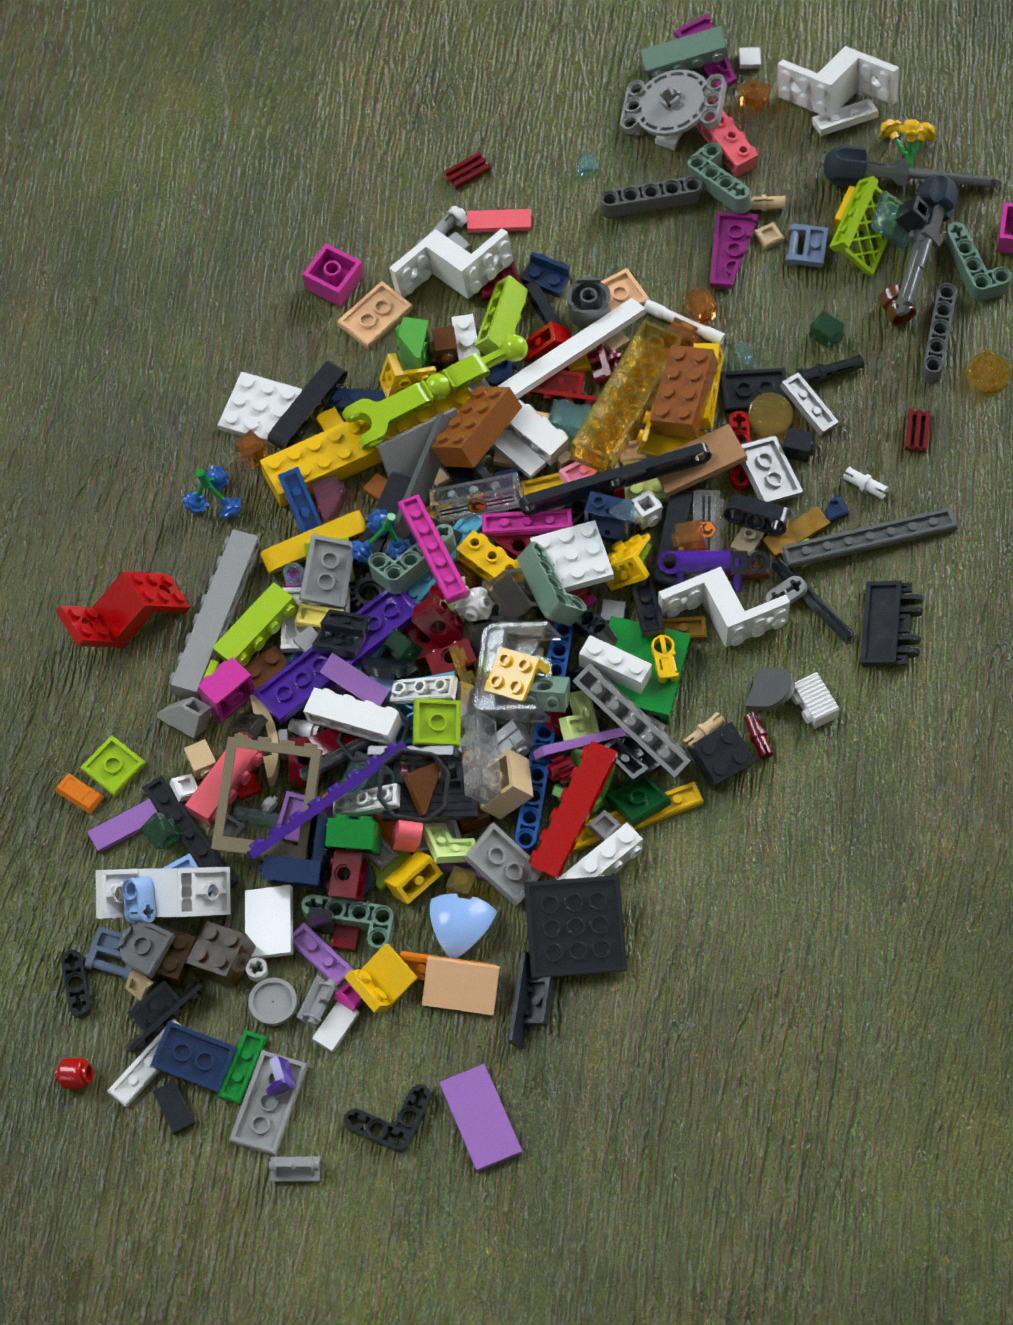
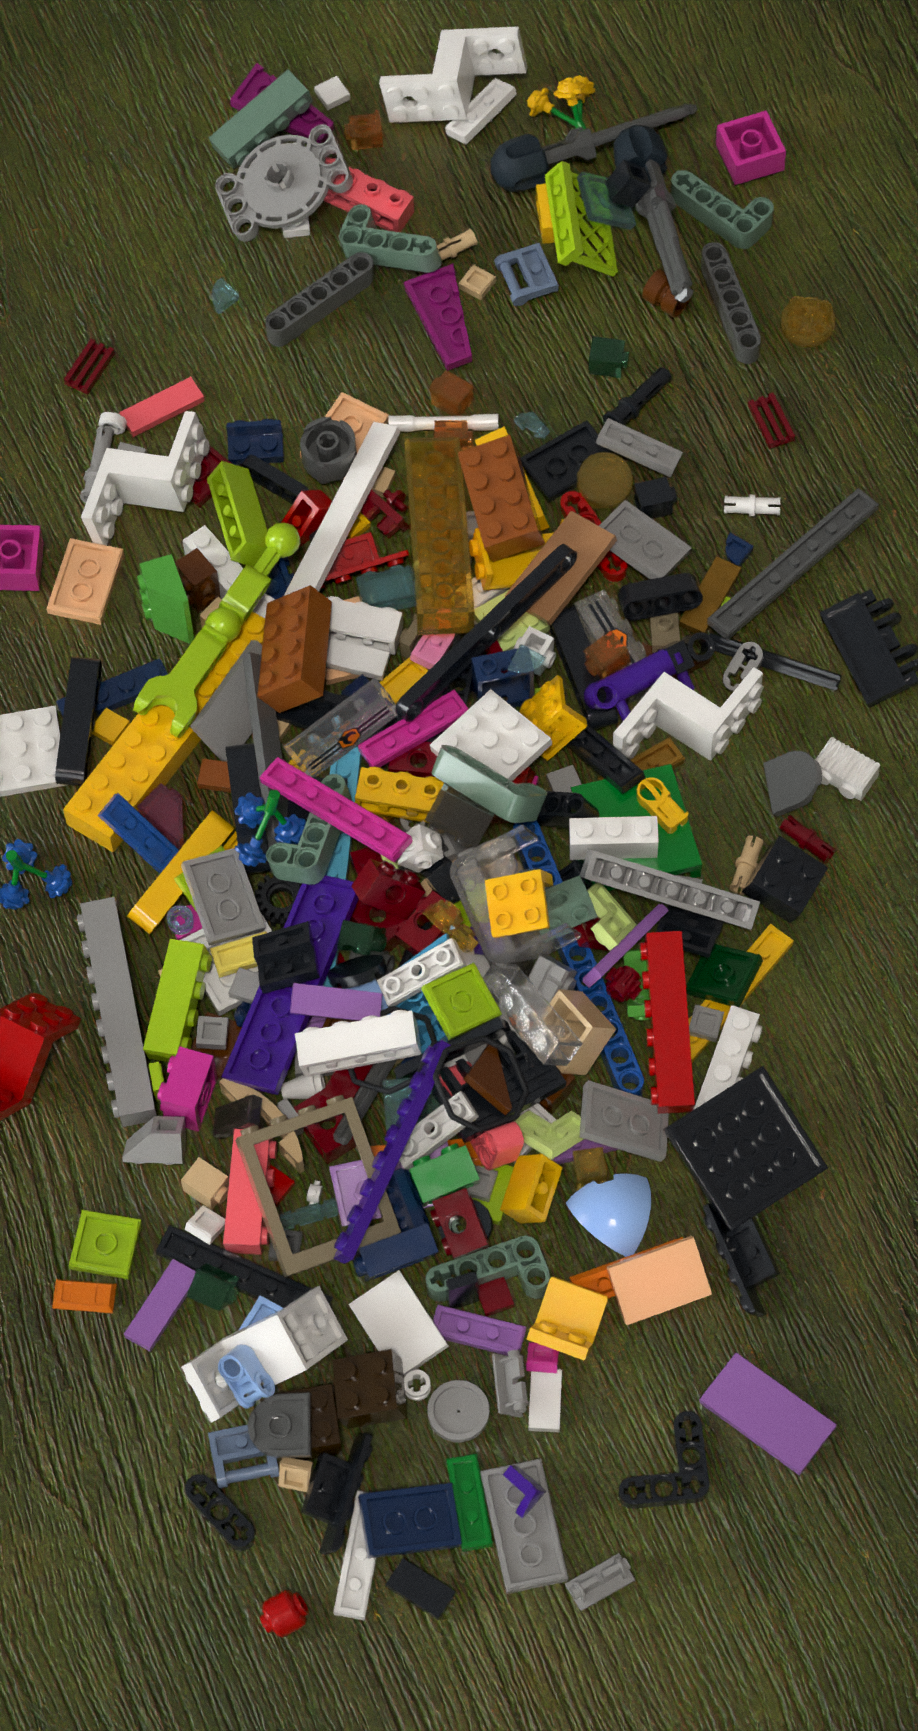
camera: 30 degrees left, 0 degrees up
clear orange brick [234,430,268,469] -> none
yellow bracket [379,353,436,398] -> none
none -> light grey plate [196,1016,229,1050]

